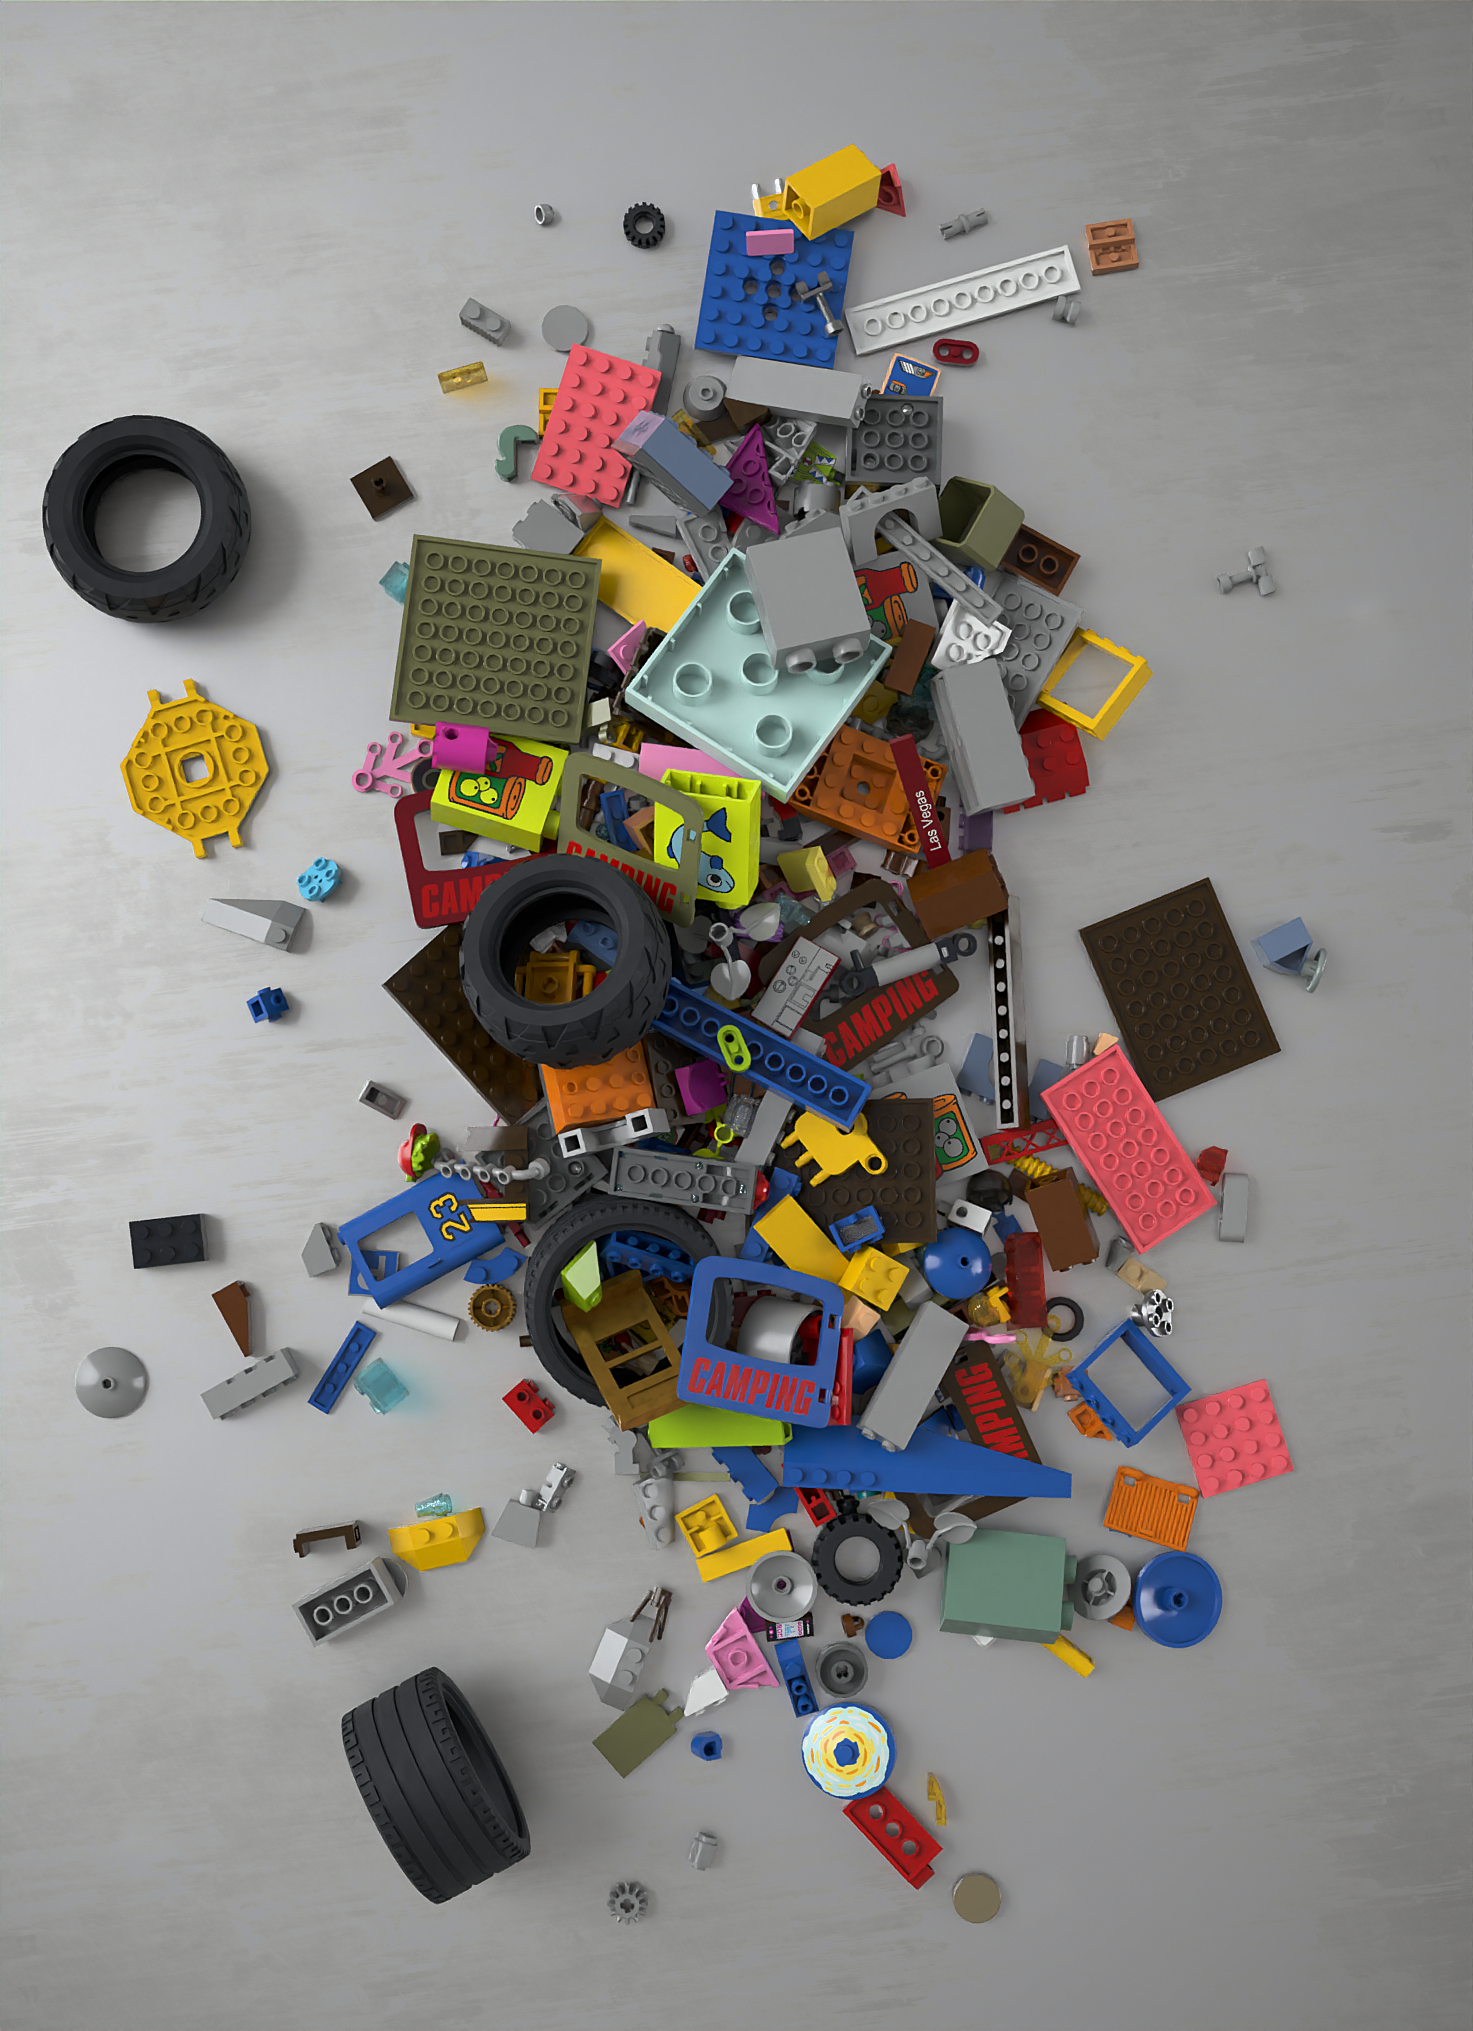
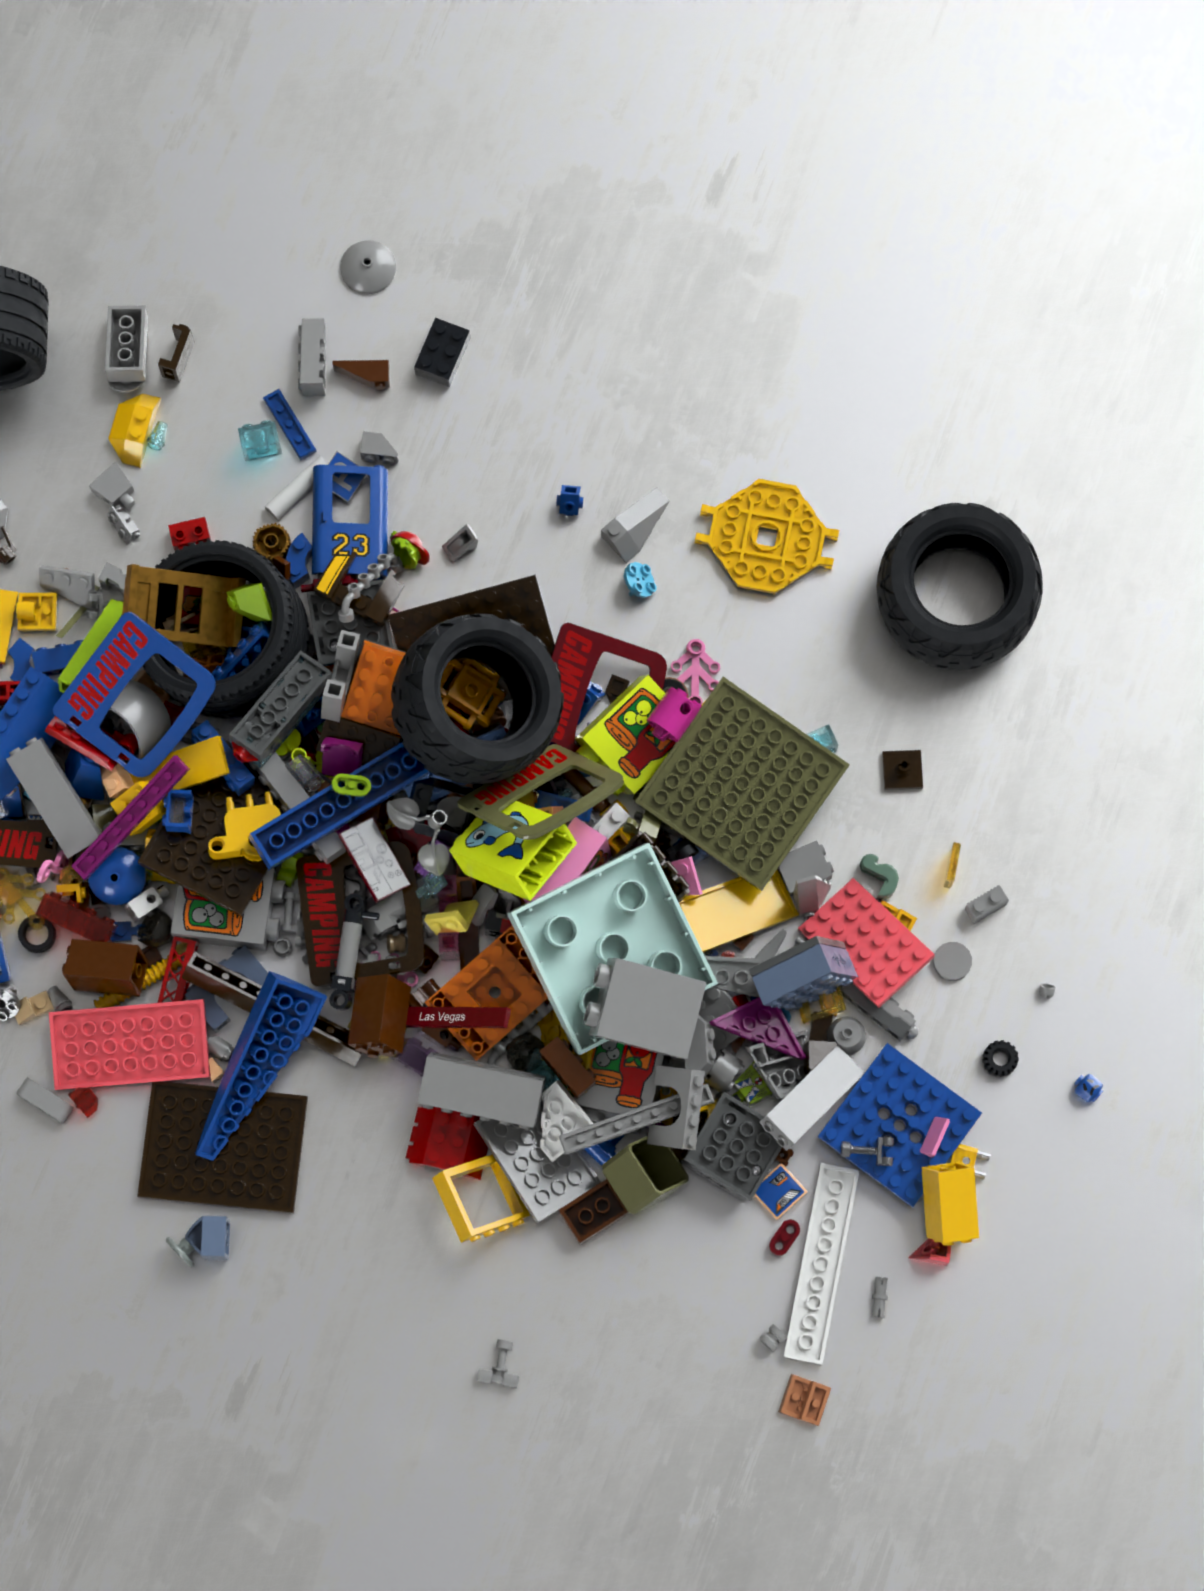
camera: 120 degrees right, 10 degrees down
none -> magenta plate [71,755,190,880]
none -> blue wedge [195,971,327,1161]
none -> reddish brown tile [273,556,290,580]
none -> blue head [1074,1074,1103,1103]

